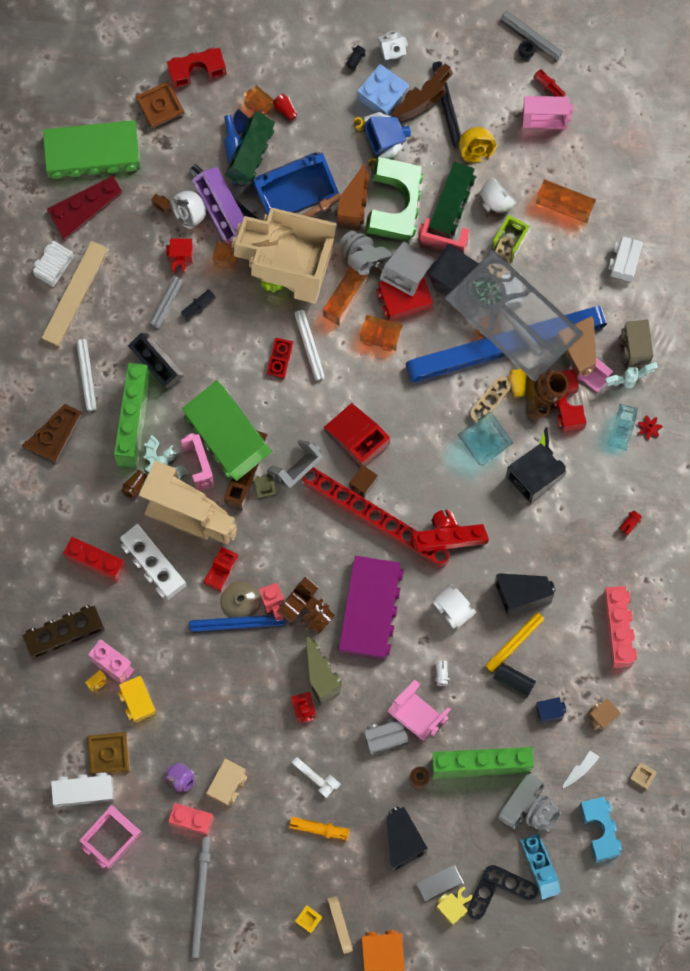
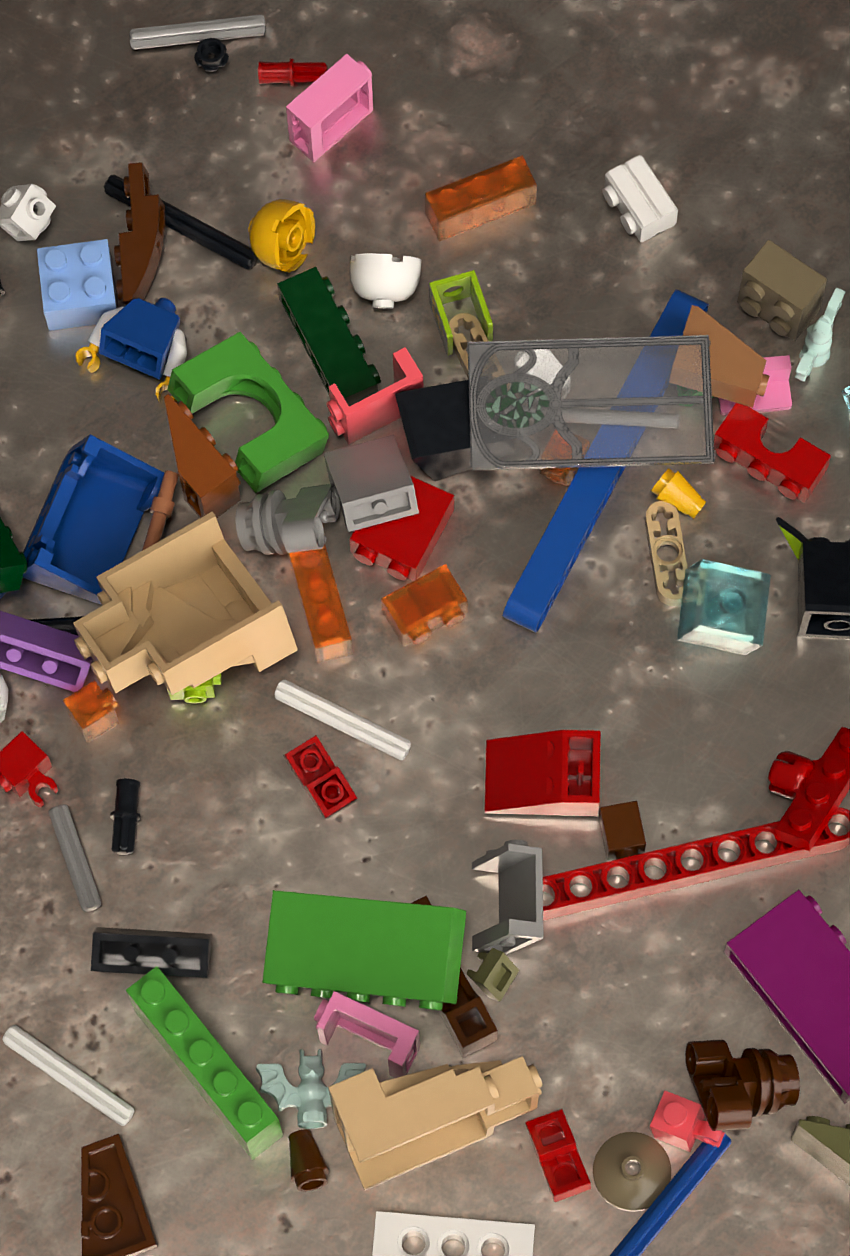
camera: 45 degrees left, 5 degrees down
reddish brown beam [526,364,569,421] -> none

